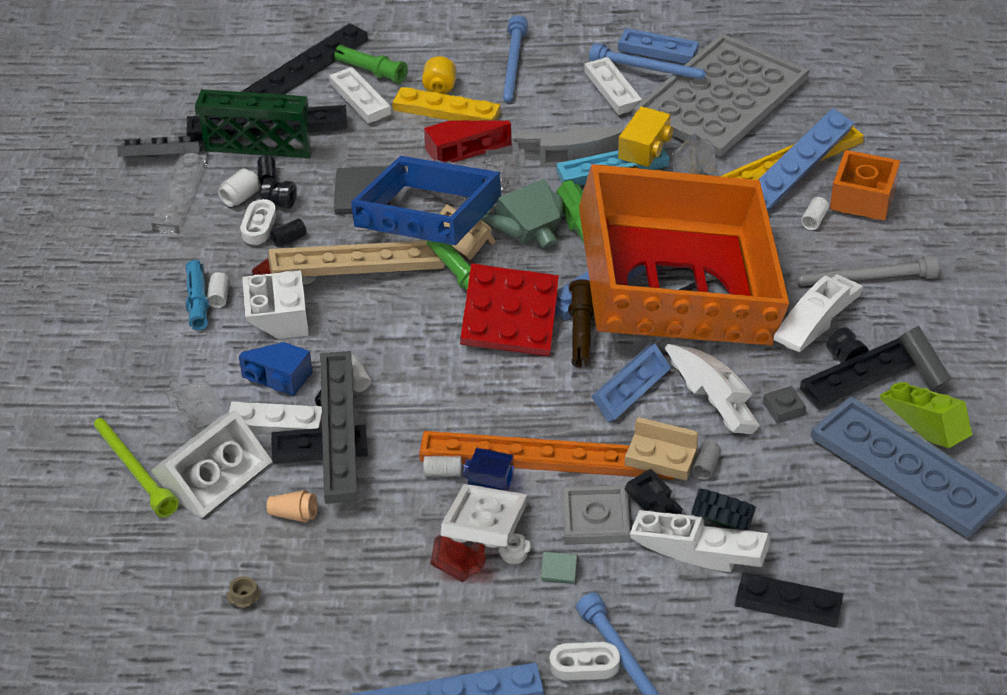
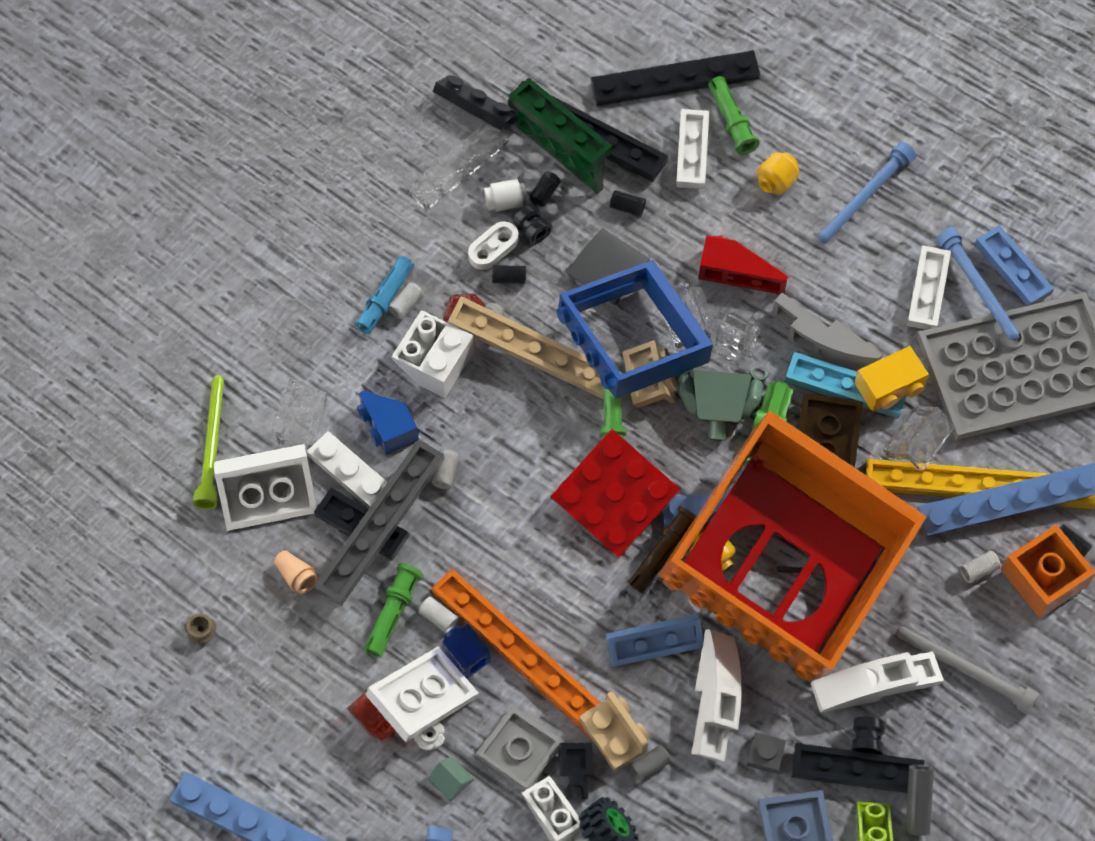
camera: 35 degrees right, 20 degrees up
yellow plate [392,87,501,120] -> none
none -> bright green pin [363,563,424,658]
none -> black piece [609,190,646,217]

